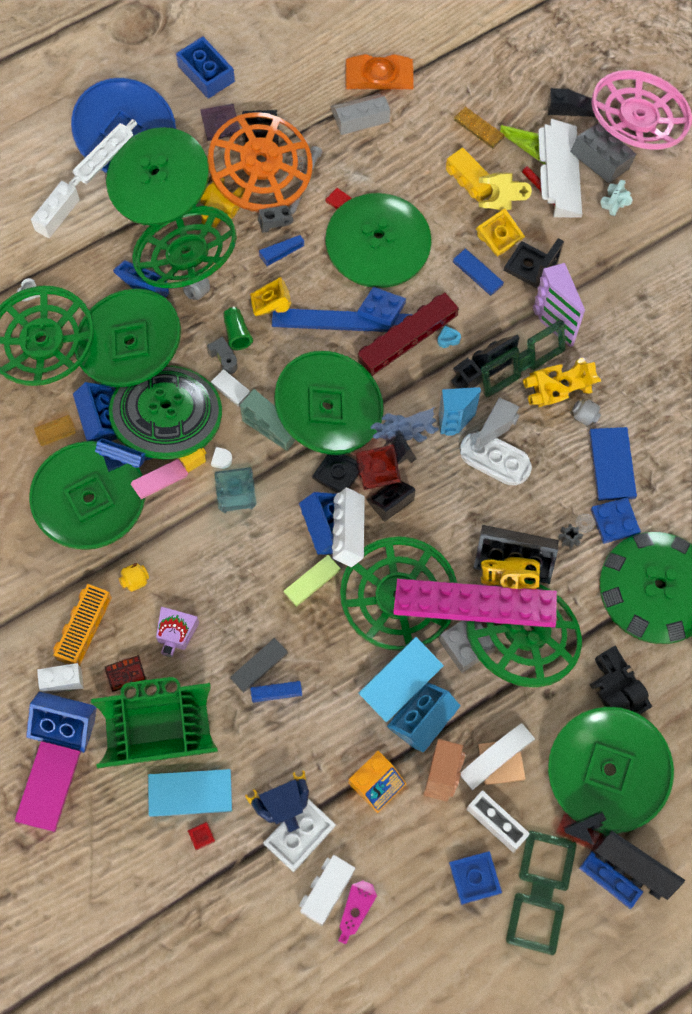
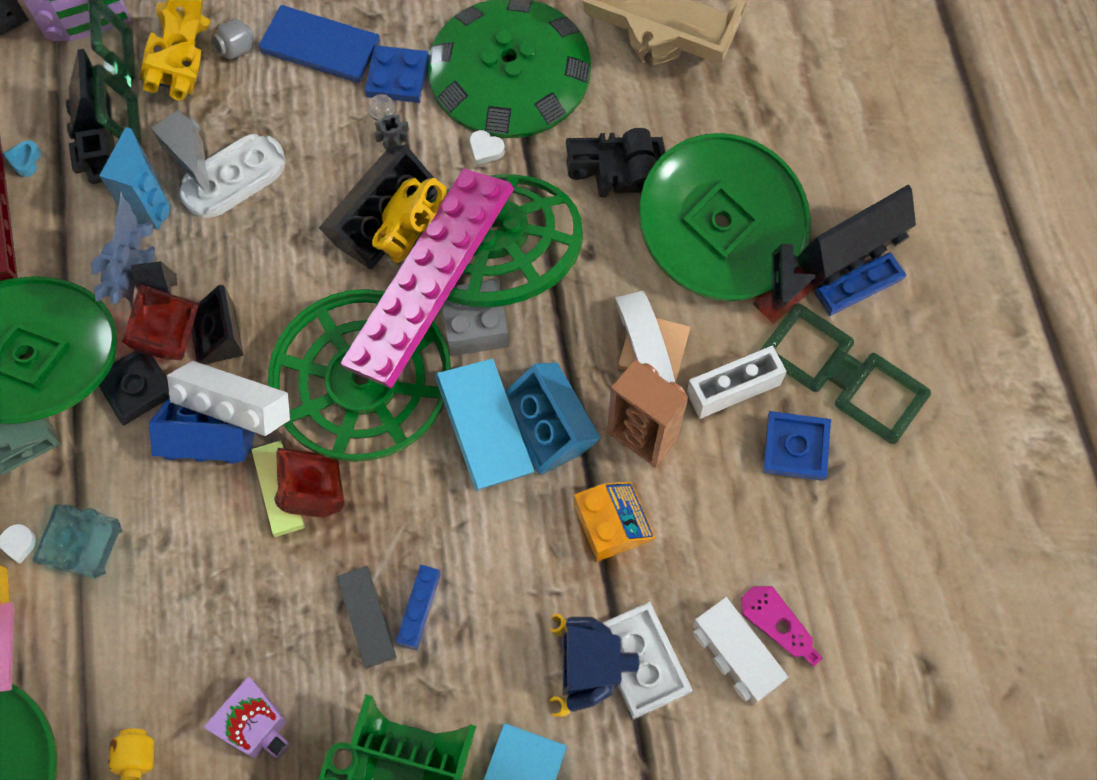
camera: 65 degrees left, 0 degrees up
none -> clear red slope [274,448,345,518]
none -> white tile [470,130,505,165]

